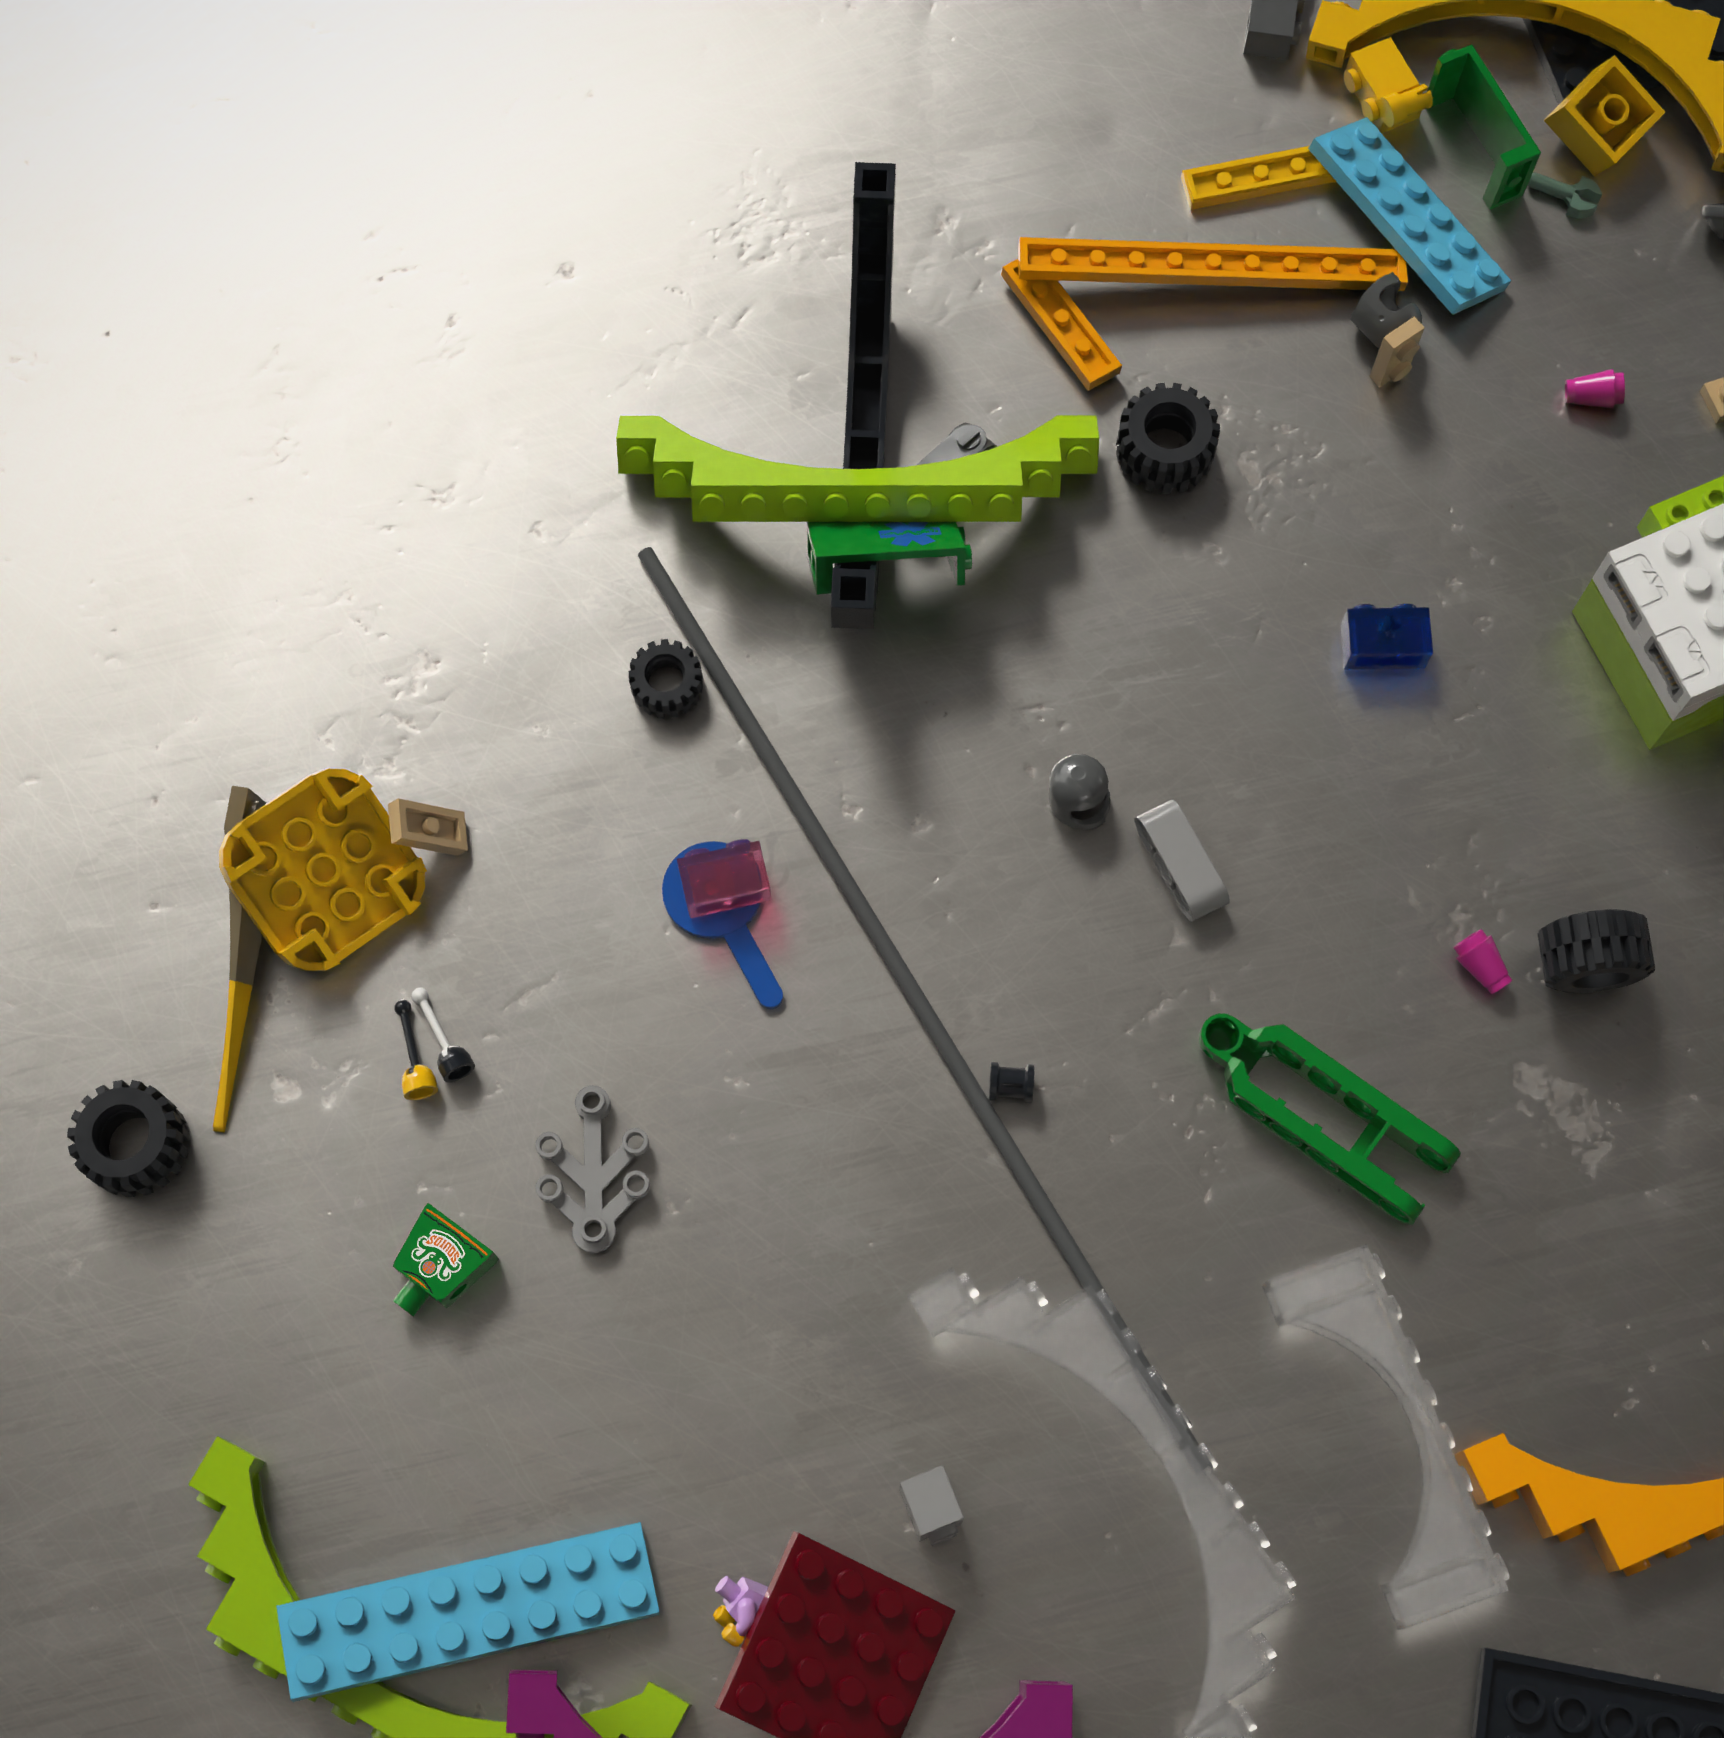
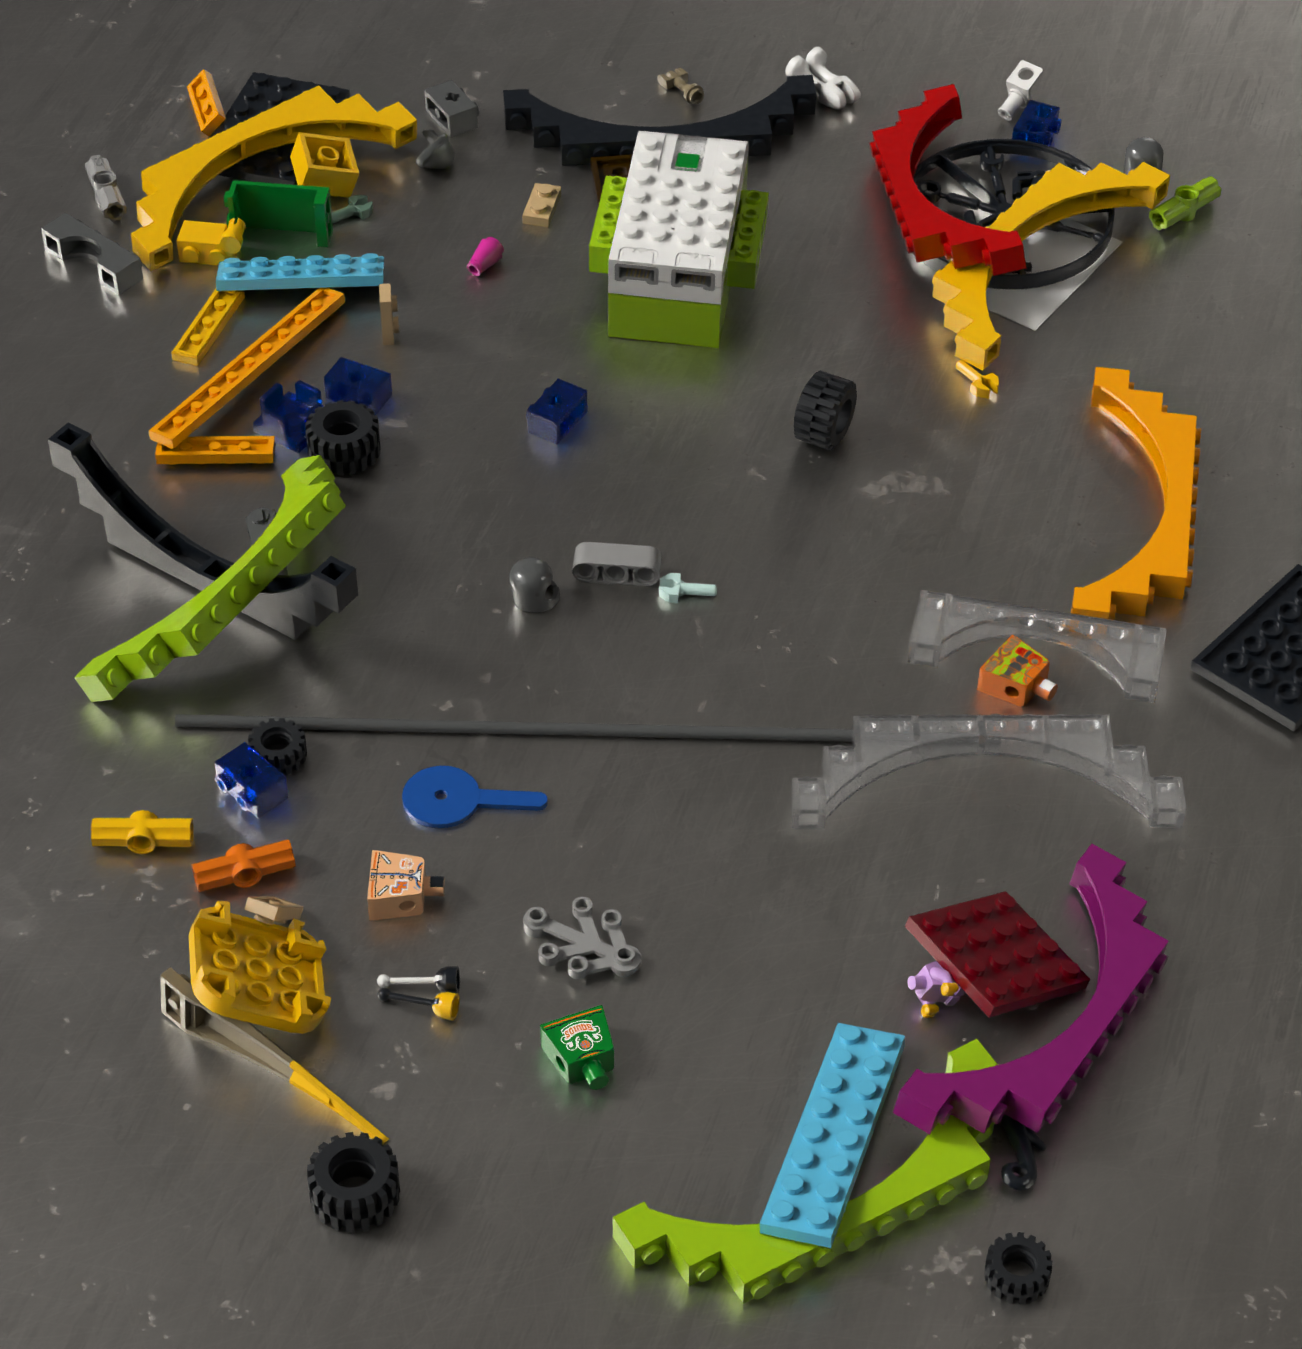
camera: 60 degrees left, 25 degrees down
clear pink brick [677,839,772,918] -> none
green panel [807,522,972,595] -> none
light grey brick [899,1465,964,1546] -> none
black bush [989,1062,1034,1103] -> none
green piece [1199,1013,1461,1225] -> none
dark grey helmet [1350,272,1422,349] -> none
dark pink cone [1453,929,1512,994] -> none
none -> yellow piece [91,810,194,854]
none -> orange piece [191,839,296,892]
none -> clear blue brick [214,742,288,818]
none -> clear blue panel [252,380,324,454]
none -> clear blue brick [324,357,392,415]
none -> light nougat torso [367,850,445,921]
none -> light aqua bar [659,573,717,603]
none -> orange torso [977,634,1058,707]

